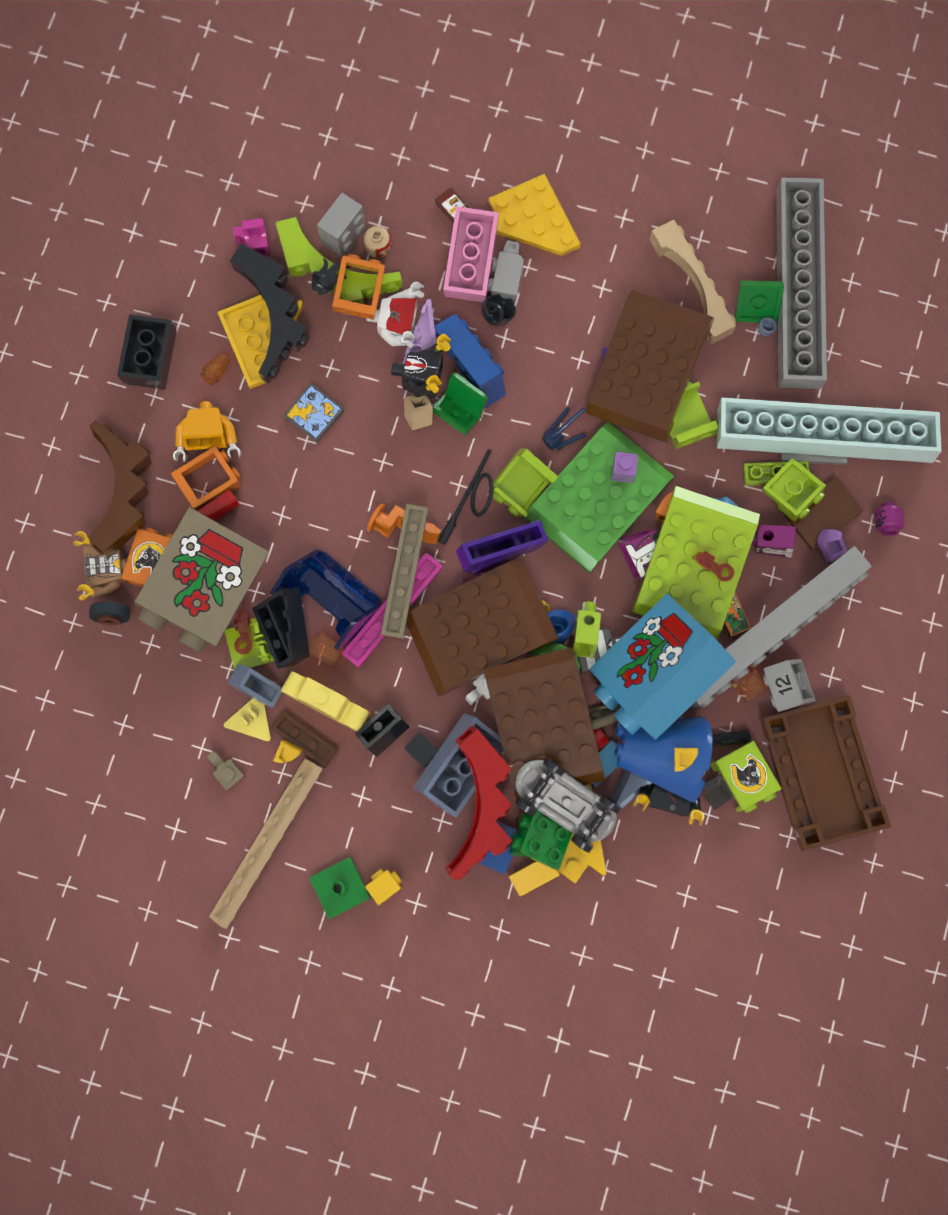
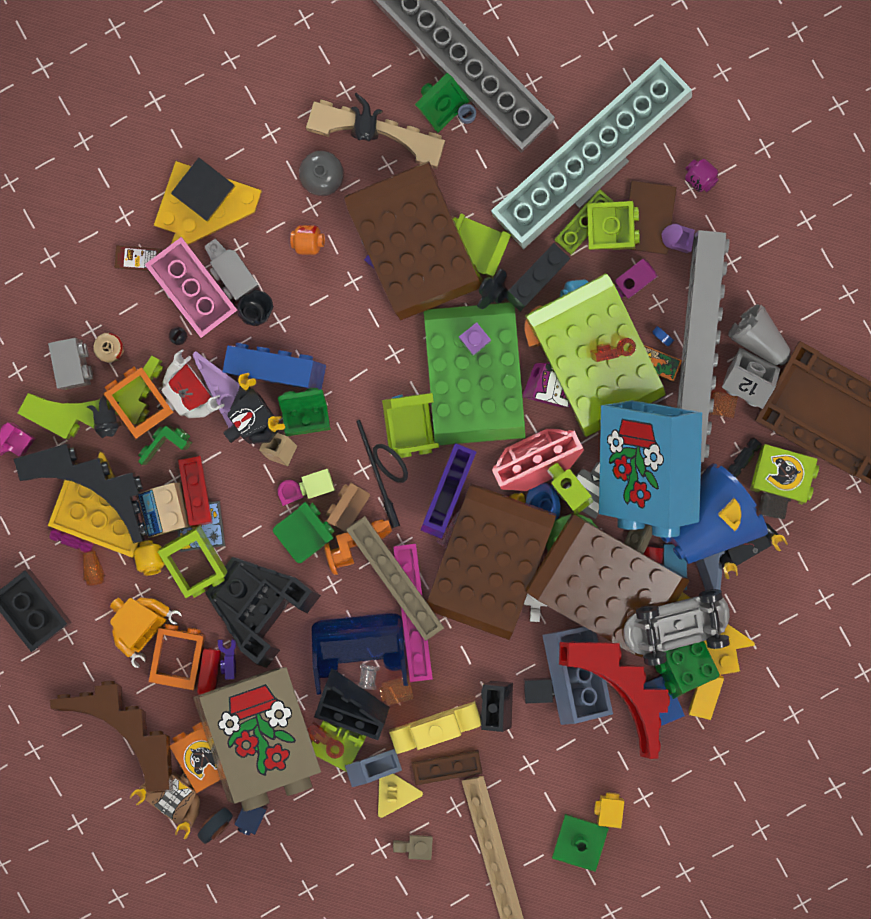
camera: 45 degrees left, 10 degrees up
yellow tile [273,740,303,763] -> none
dark blue plant [542,407,586,451] -> none
none -> magenta axle [49,528,94,553]
none -> yellow head [133,541,165,576]
none -> tan slope [137,483,190,538]
none -> green bracket [138,426,193,465]
none -> lime window [158,526,228,598]
none -> black hinge [169,327,188,345]
none -> black tile [171,157,235,222]
none -> red plate [178,456,213,528]
none -> black wedge [205,557,321,668]
none -> dark purple plate [218,639,237,679]
none -> dark blue brick [235,805,268,835]
none -> green bracket [273,502,335,563]
none -> dark pink tile [278,480,304,506]
none -> orange head [290,225,325,255]
none -> dark grey cylinder [299,151,344,196]
none -> yellowish green brick [299,469,335,499]
none -> medium nougat bracket [326,483,370,532]
none -> black piece [351,93,383,141]
none -> clear bush [357,664,380,690]
none -> black plate [477,269,508,309]
none -> coral wedge [492,429,584,491]
none -> black brick [504,243,571,312]
none -> blue tile [652,326,674,347]
none -> light grey cone [728,304,791,366]

